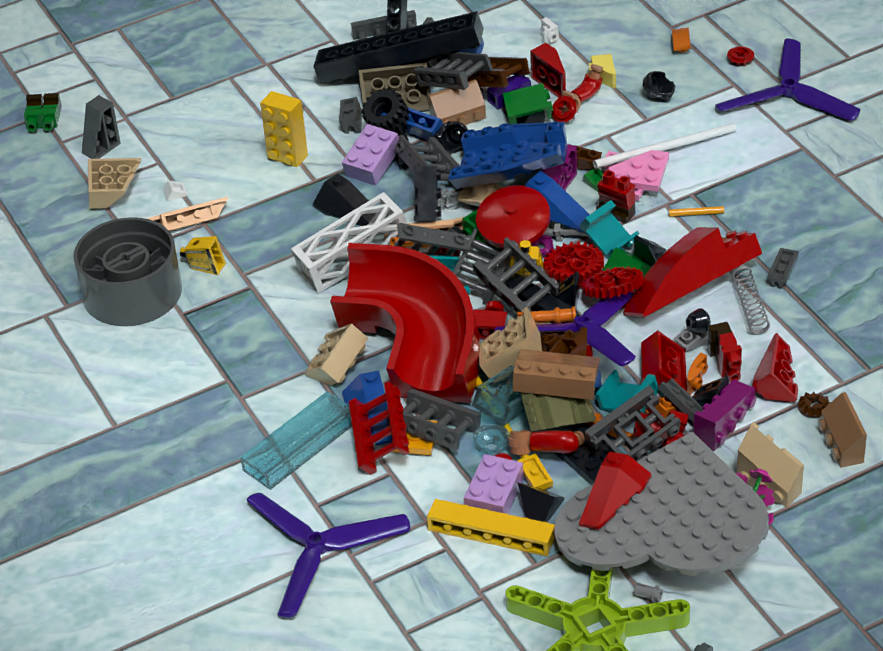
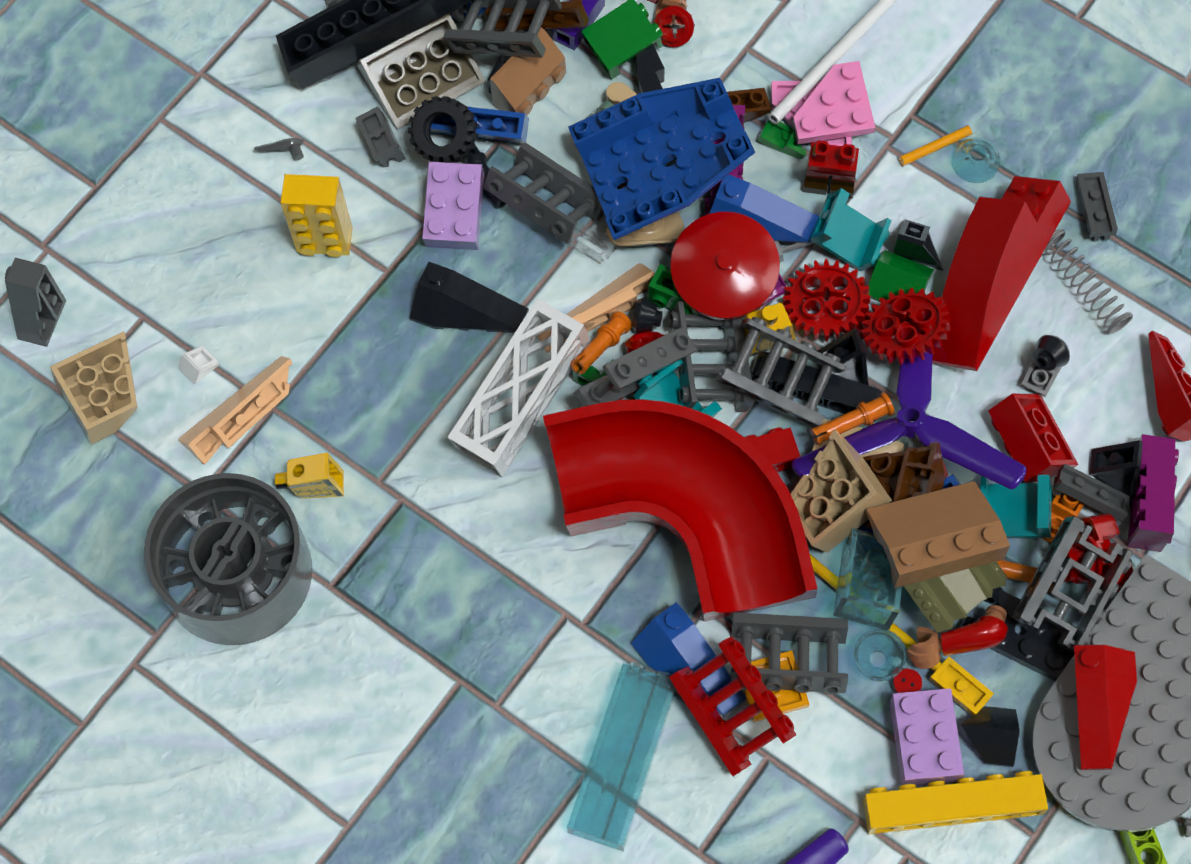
camera: 25 degrees left, 25 degrees up
tan wedge [304,323,368,386] -> none
black wedge [414,166,442,221] -> none
black hair [434,121,468,154] -> none
red tile [485,301,504,311] -> none
orange slope [687,353,708,395] -> none
red hips [707,322,742,382] -> none
none -> clear light blue piece [952,138,1000,183]

